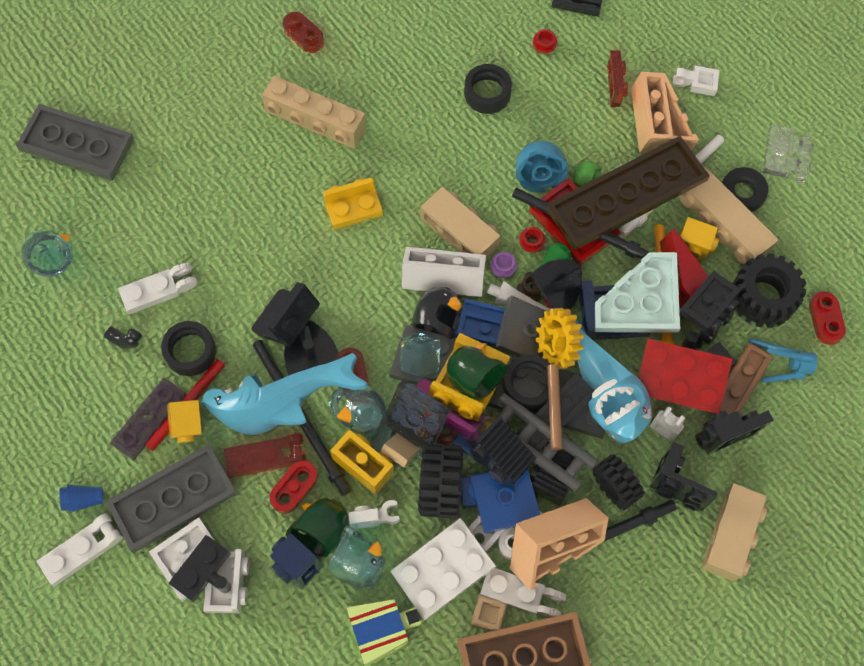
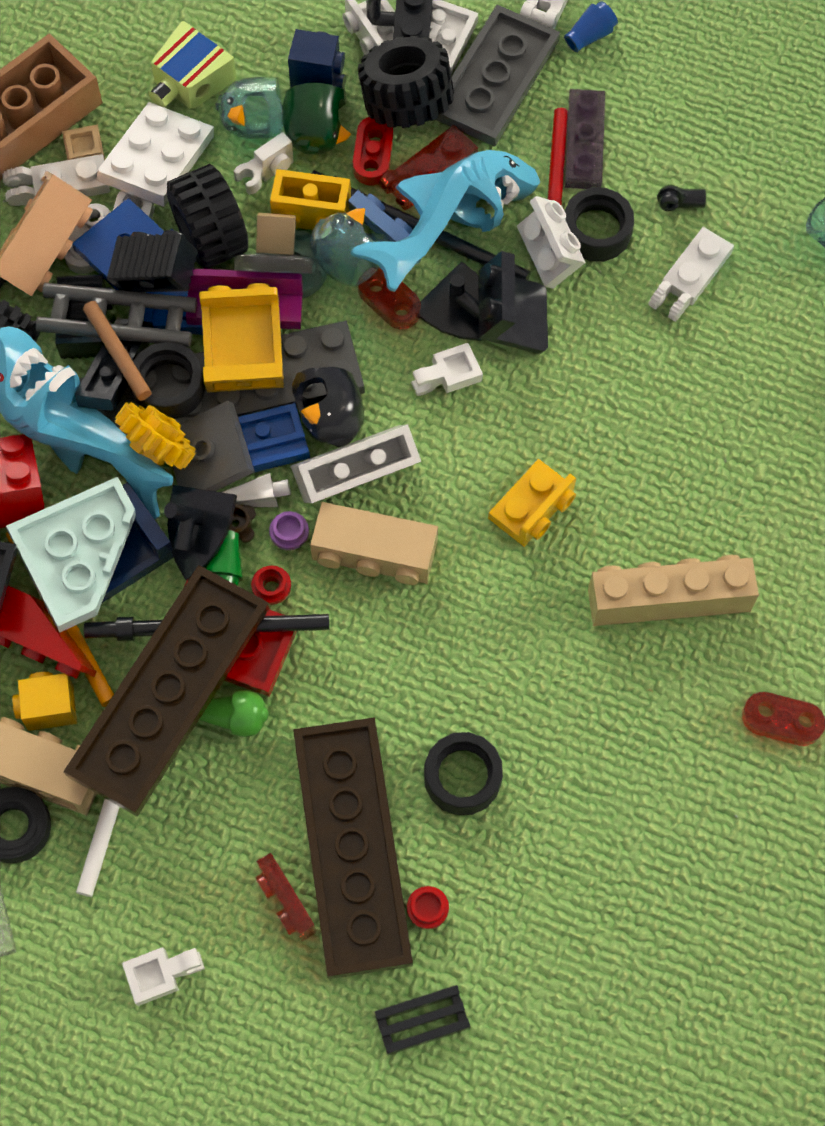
camera: 150 degrees right, 0 degrees up
yellow brick [167,400,202,443] -> none
clear light blue panel [400,333,440,377] -> none
dark green piece [447,343,509,401] -> none
dark azure cylinder [515,140,568,193] -> none
light nougat wedge [631,72,699,154] -> none
none -> dark brown plate [293,717,413,979]
none -> medium blue plate [348,190,413,242]
none -> black tyre [358,36,454,128]
none -> white plate [411,343,483,396]
none -> white bracket [517,196,586,289]

